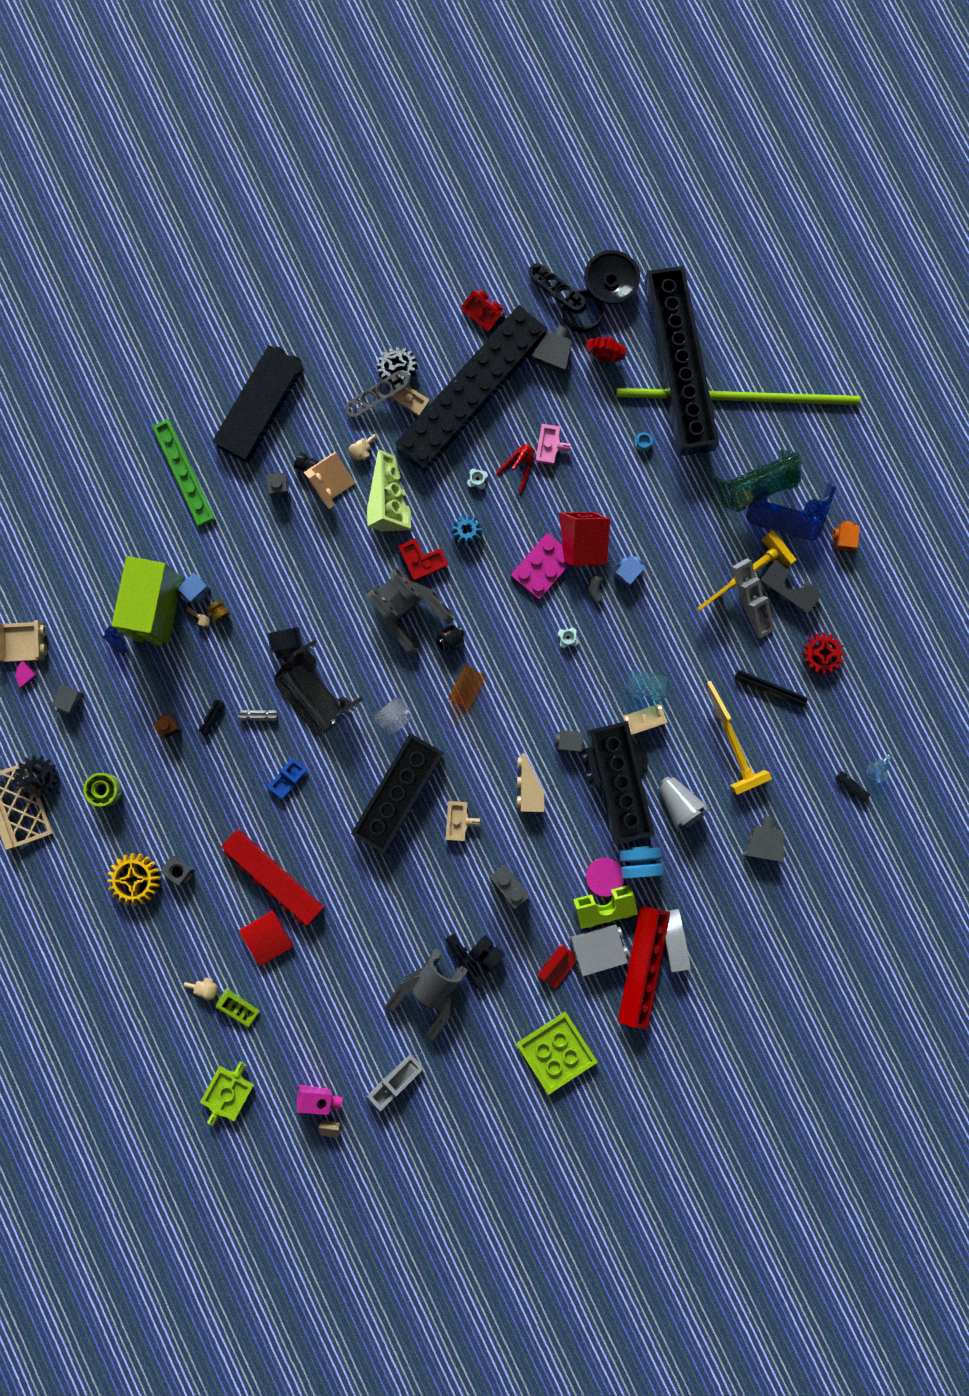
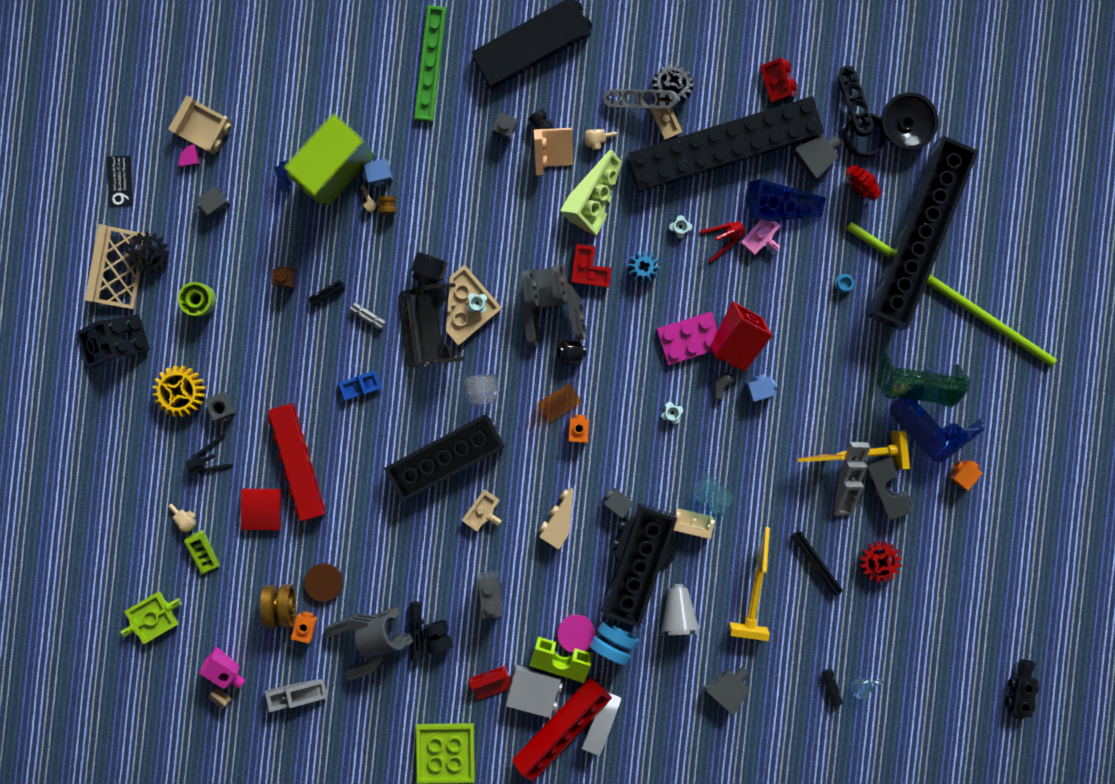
camera: 30 degrees right, 5 degrees up
none -> black bracket [77,314,150,369]
none -> black plant [186,434,233,475]
none -> pearl gold wheel [260,584,296,629]
none -> orange brick [291,612,318,643]
none -> reddish brown tile [304,563,343,602]
none -> tan plate [446,264,502,346]
none -> light aqua plate [467,293,487,313]
none -> orange brick [568,414,589,443]
none -> clear blue wedge [746,179,826,222]

